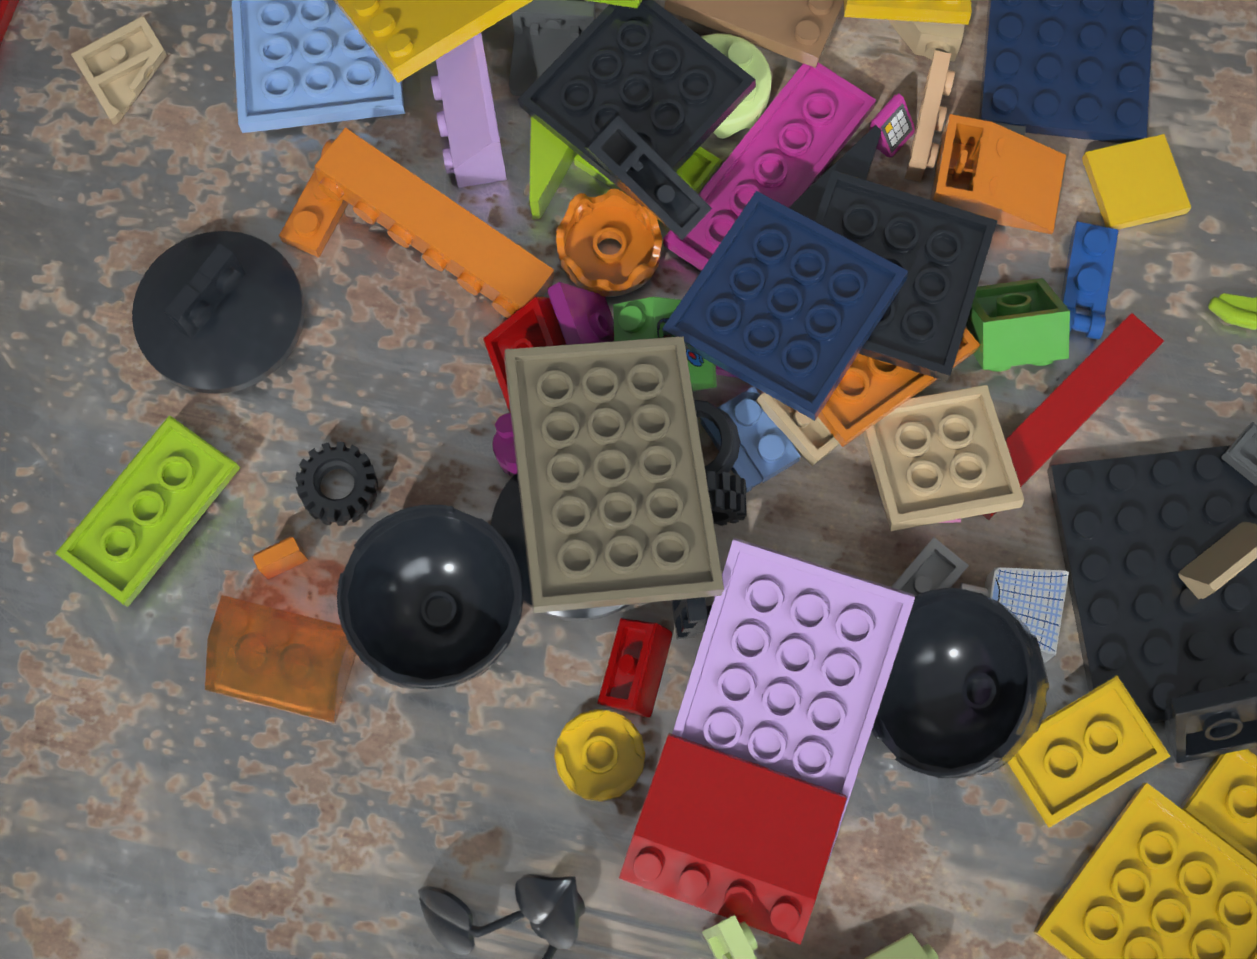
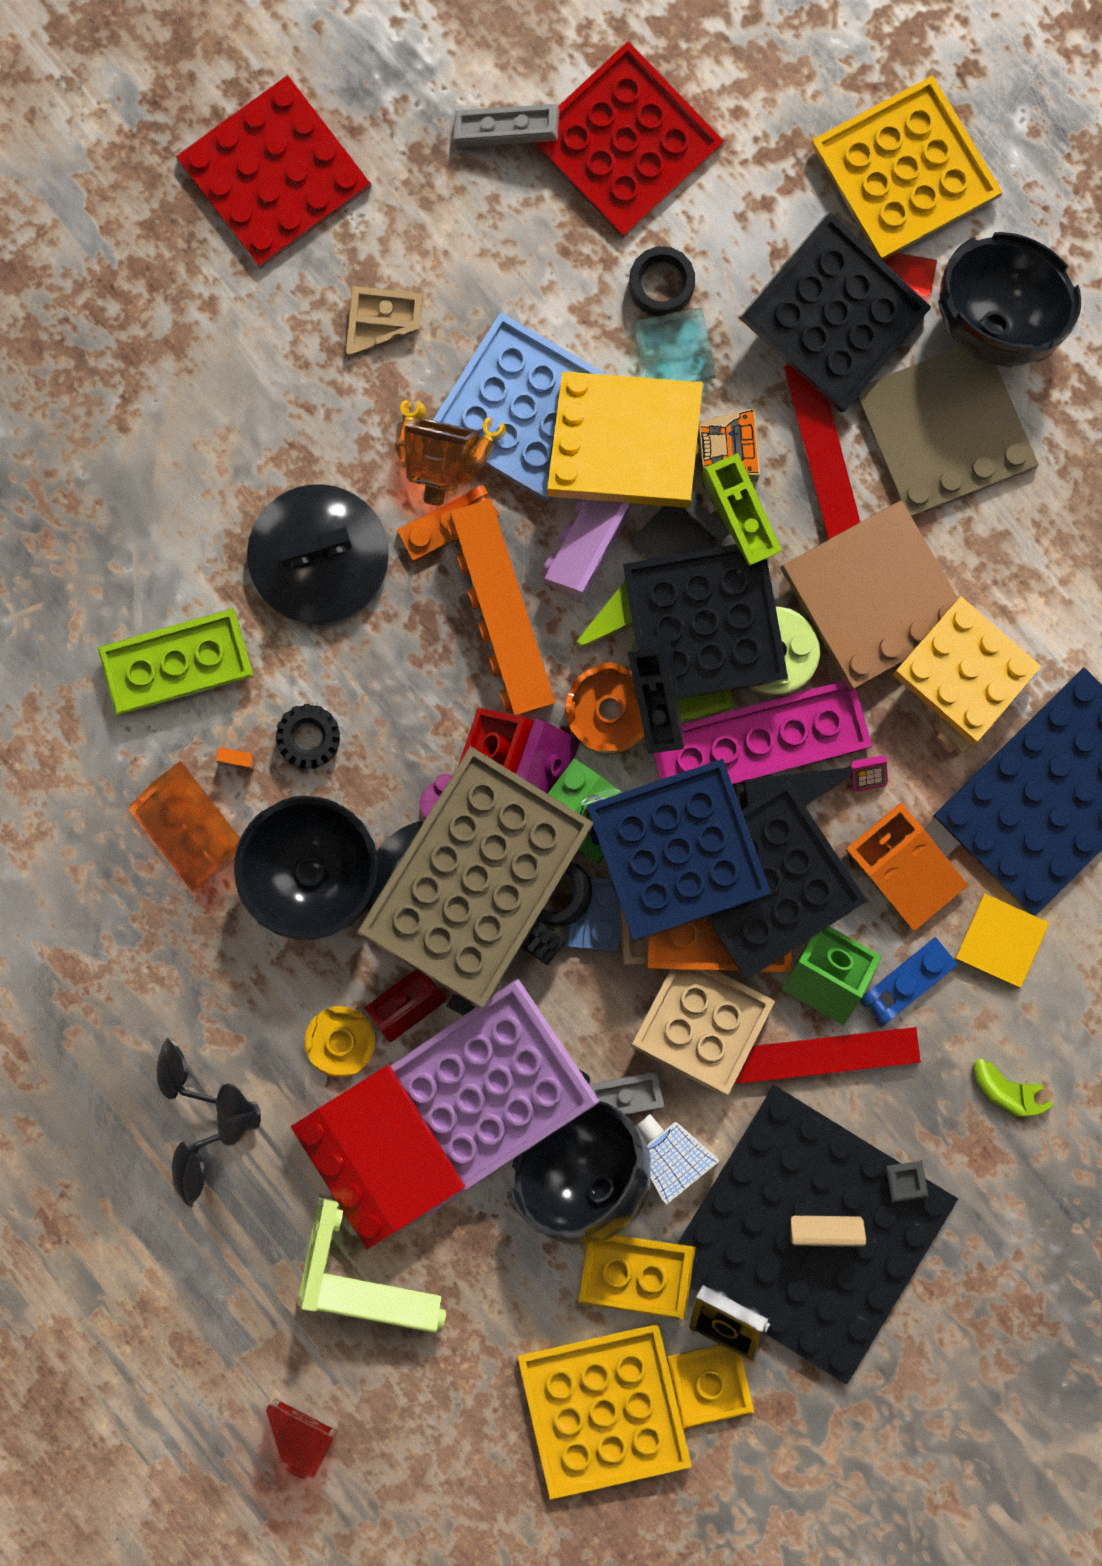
camera: 35 degrees right, 10 degrees up
light nougat plate [904,50,955,182] -> none
none -> clear orange torso [394,400,506,505]

